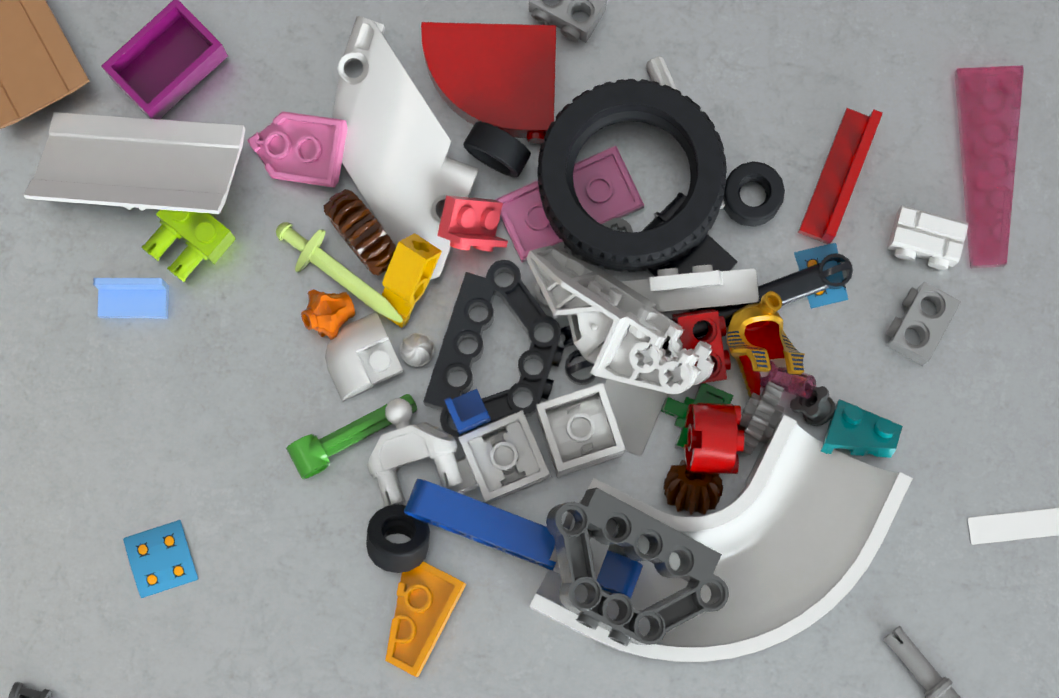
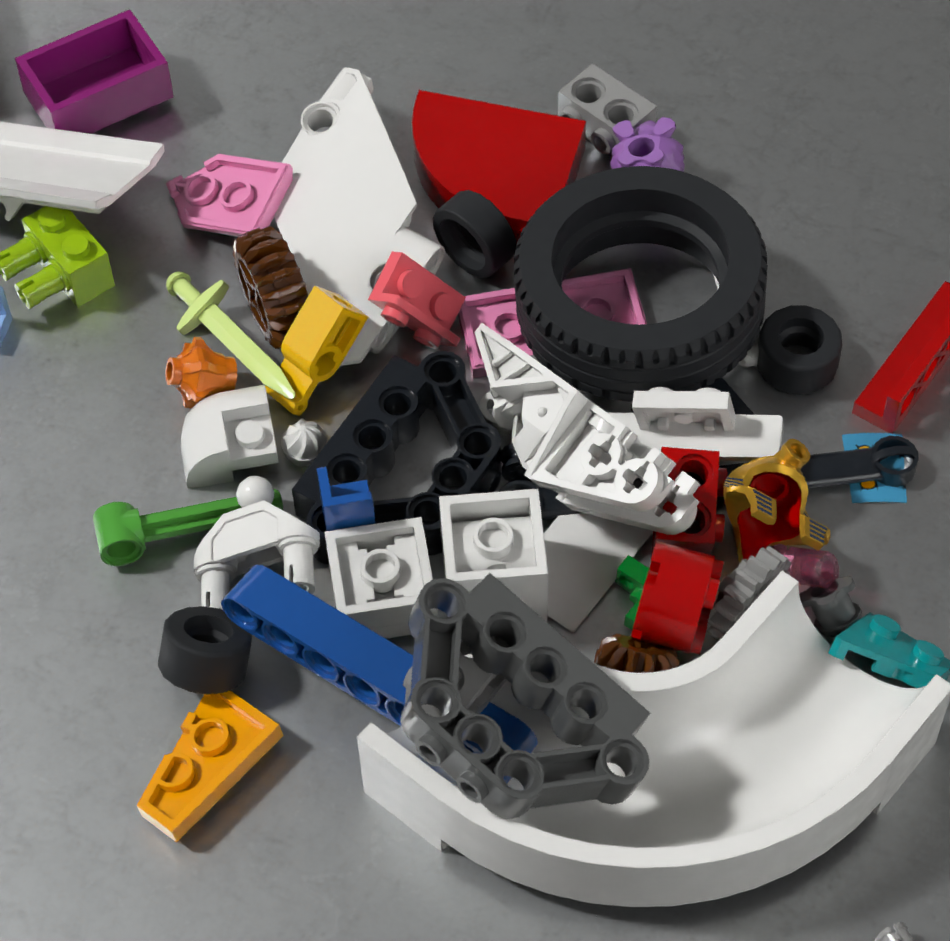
camera: 15 degrees right, 25 degrees down
none -> medium lavender animal [610,117,685,172]

